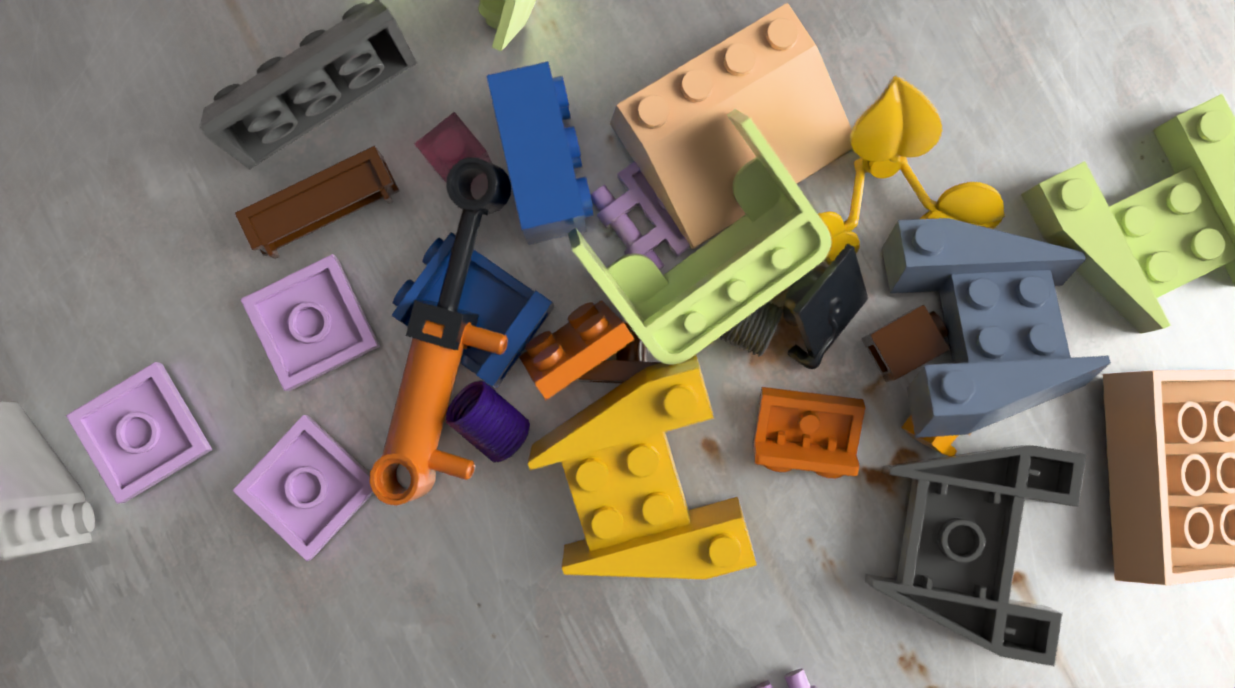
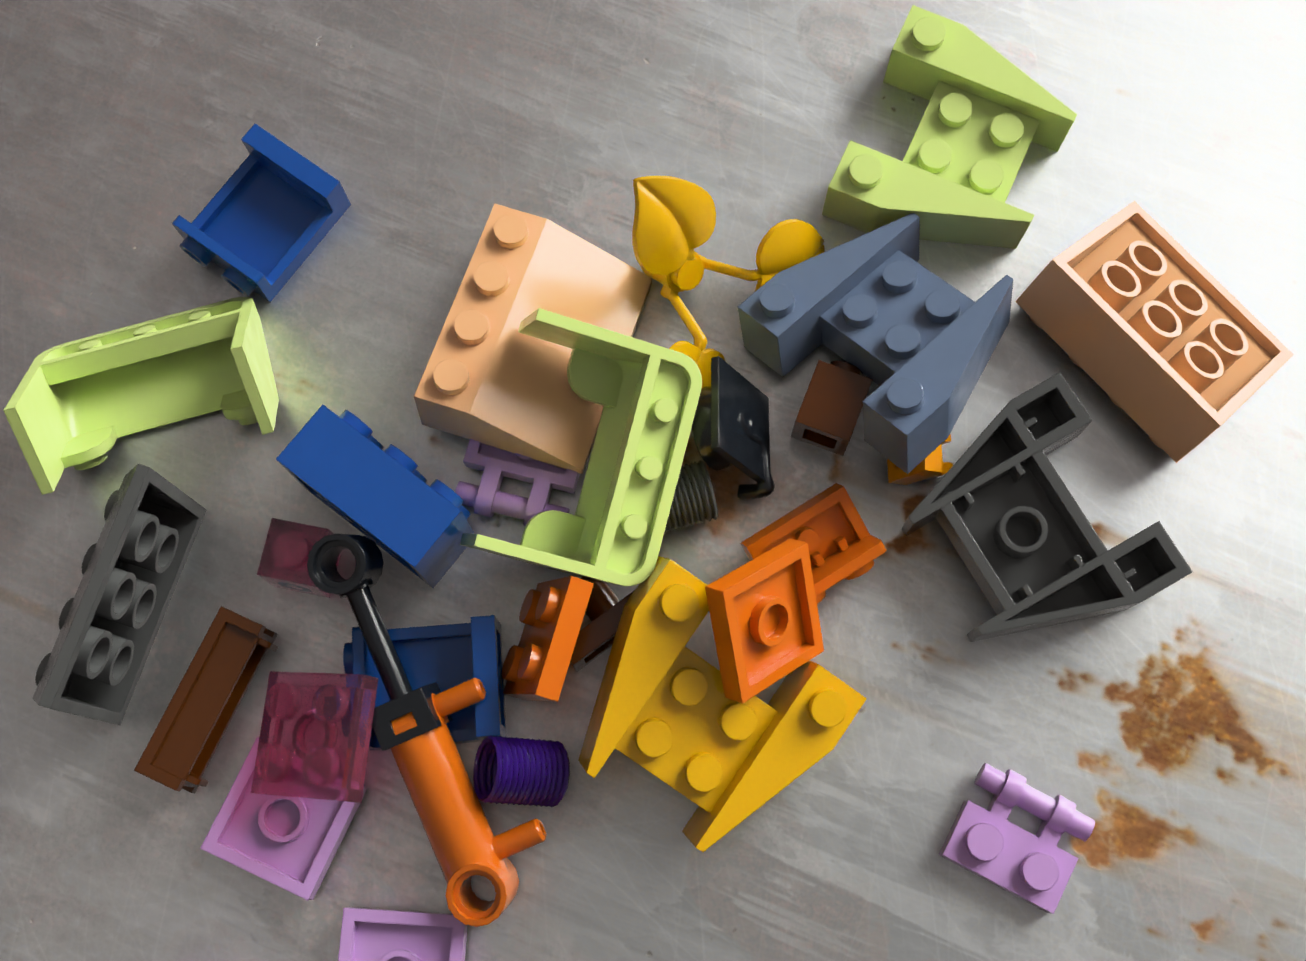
camera: 35 degrees left, 10 degrees down
none -> clear pink plate [251,671,379,803]
none -> orange plate [705,539,824,704]

